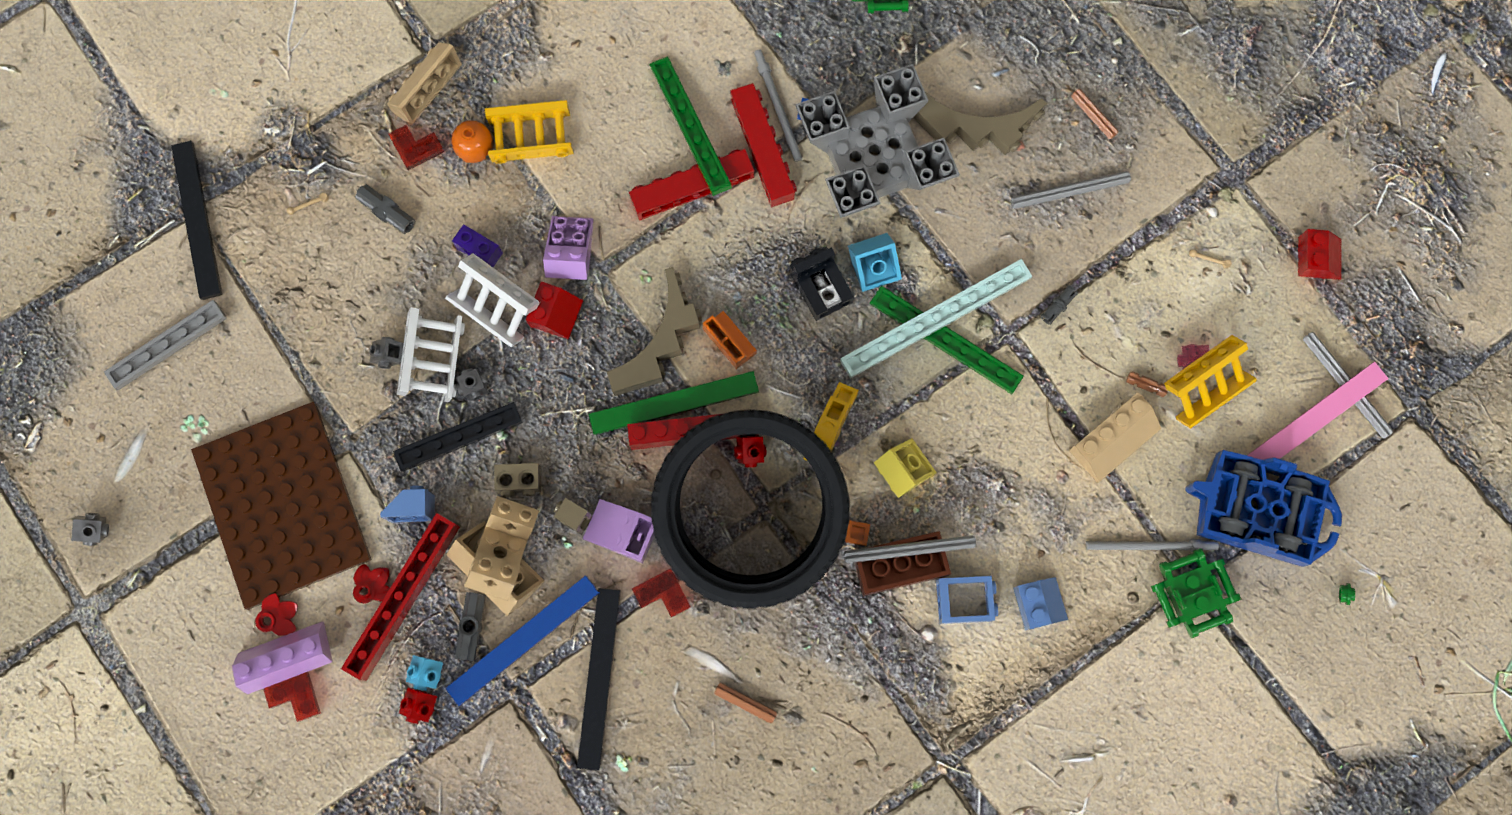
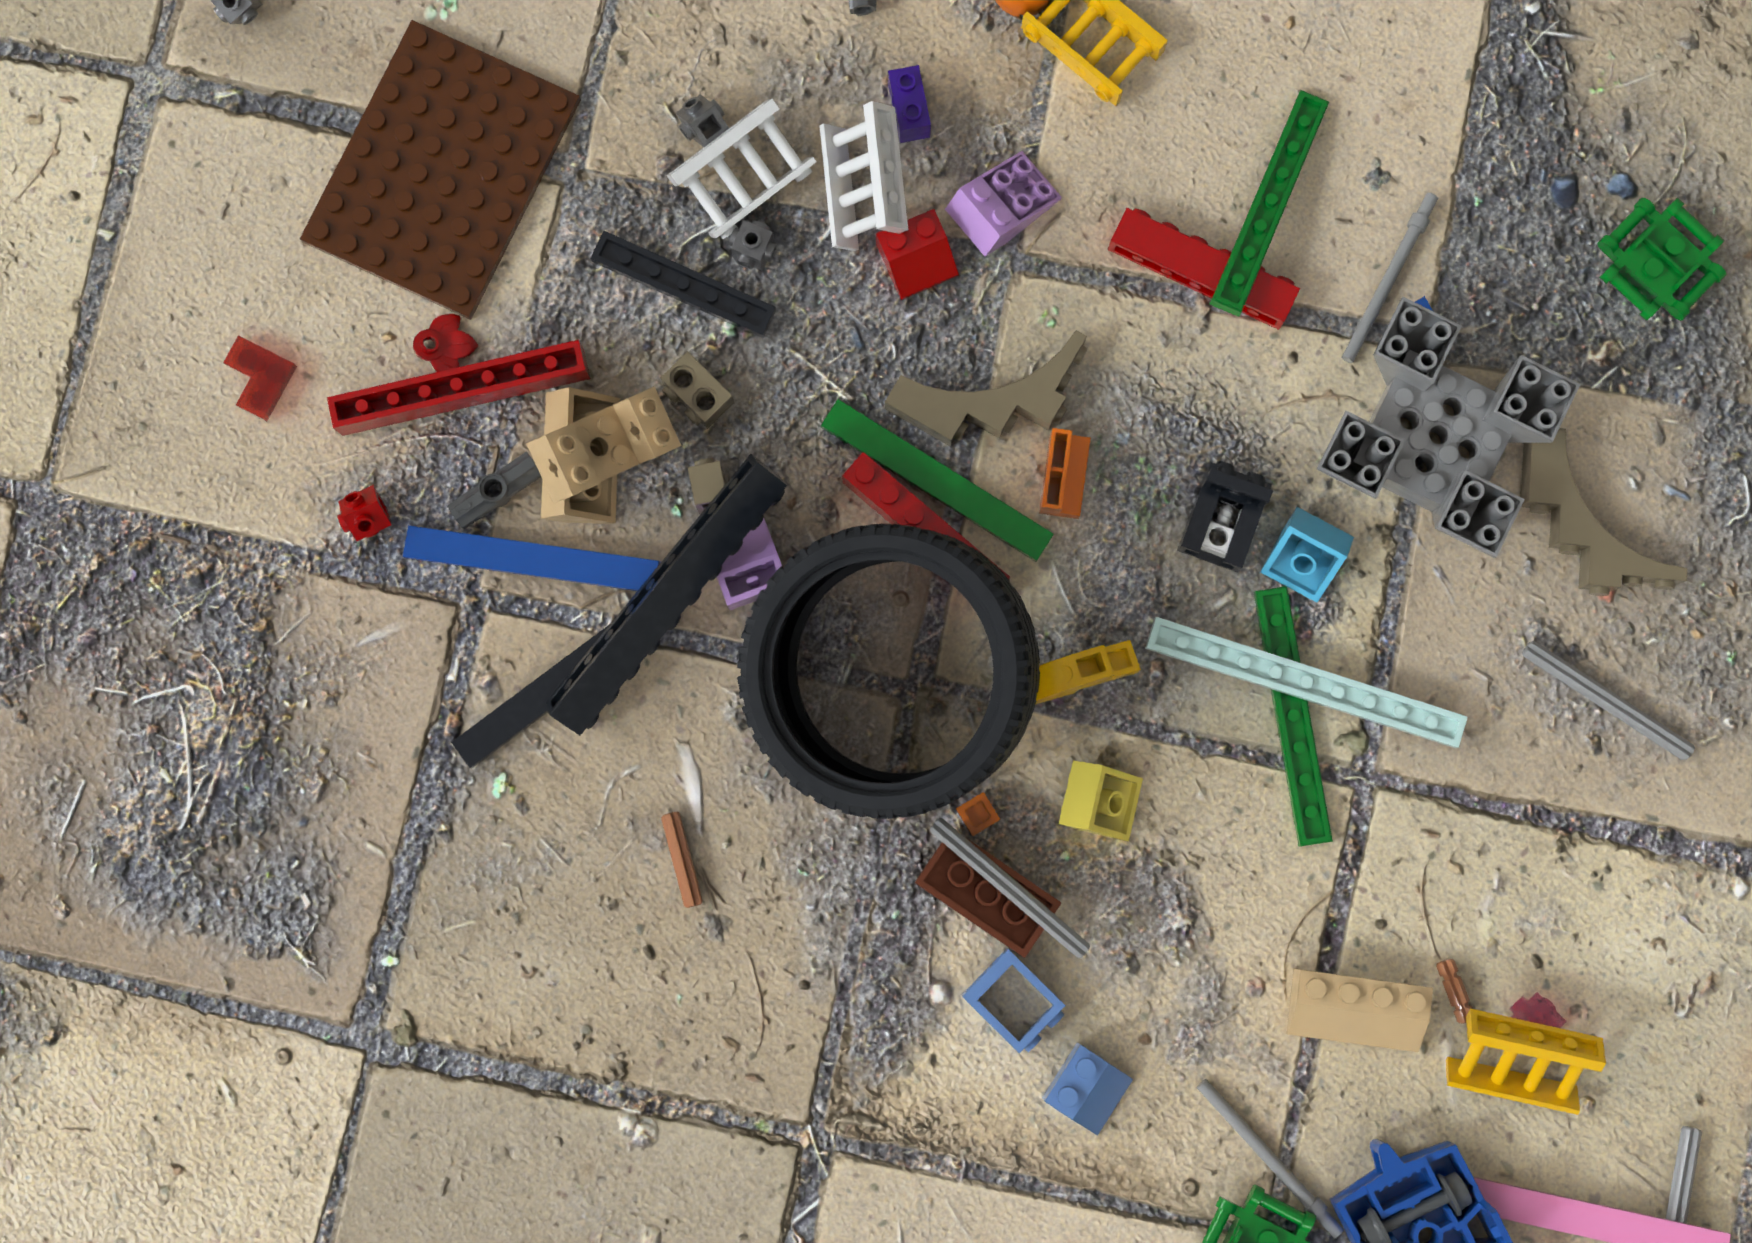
camera: 50 degrees right, 5 degrees up
lavender slope [232,621,333,694] -> none
red plate [255,593,298,636] -> none
medium blue slope [380,486,435,523] -> none
medium azure brick [406,655,443,691] -> none
clear red plate [632,568,691,618] -> none
red brick [730,83,797,208] -> none
red brick [734,435,767,468] -> none
dark grey pin [1040,285,1078,325] -> none
nougat axle [1071,89,1118,139] -> none
tan hinge [1189,249,1232,269] -> none
none -> black brick [545,454,787,736]

